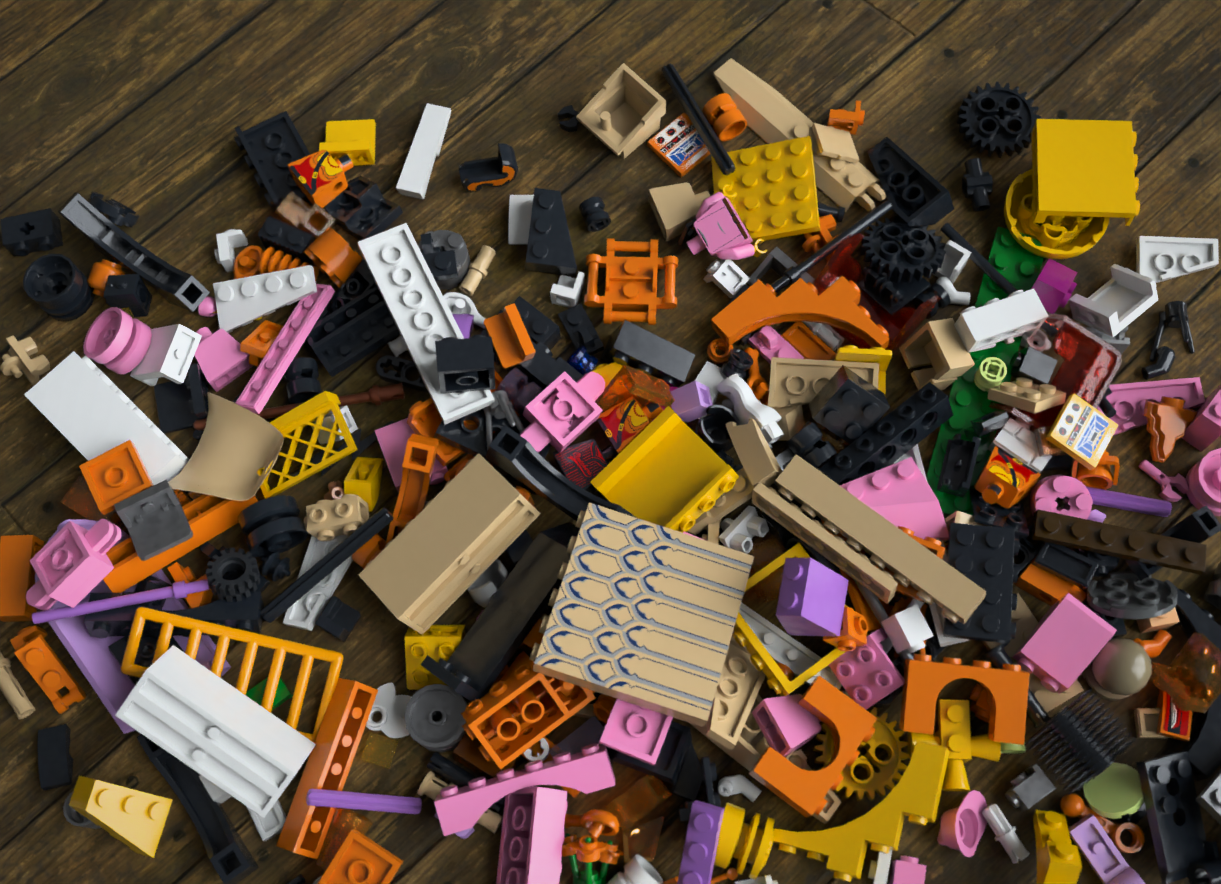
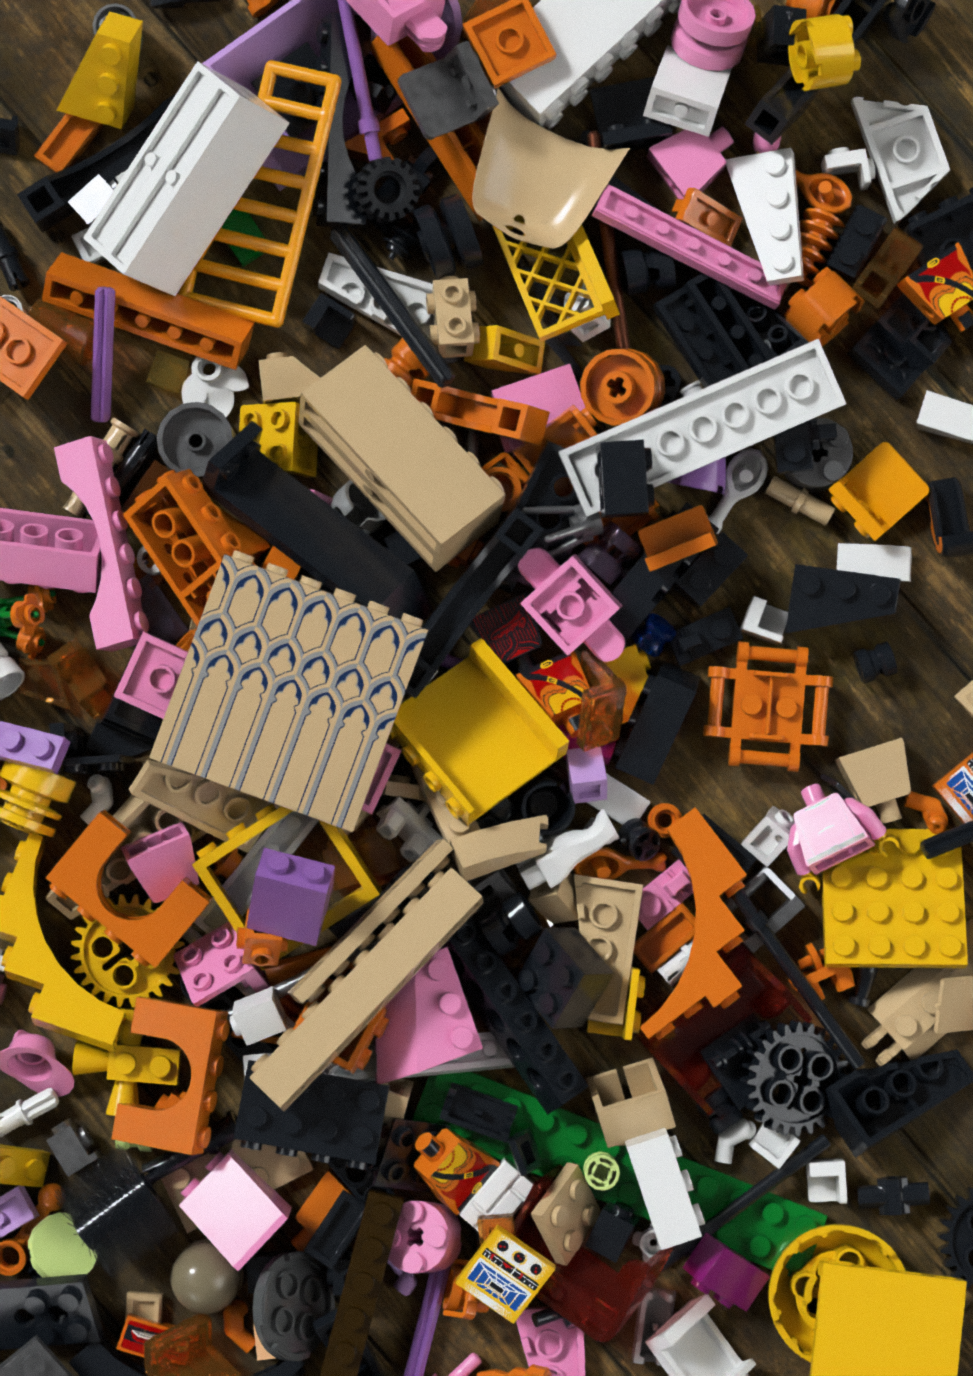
camera: 90 degrees right, 15 degrees up
nougat arm [324,481,344,500] -> none
orange piece [564,809,619,839] -> none
none -> orange tile [34,114,104,173]
none -> brick [69,174,118,226]
none -> tan slope [259,352,320,404]
none -> orange wheel [580,349,665,426]
none -> yellow brick [788,14,861,91]
none -> white panel [806,1157,847,1204]
none -> light orange bracket [828,442,930,541]
none -> white wing [851,97,950,224]
none -> orange arm [904,791,948,834]

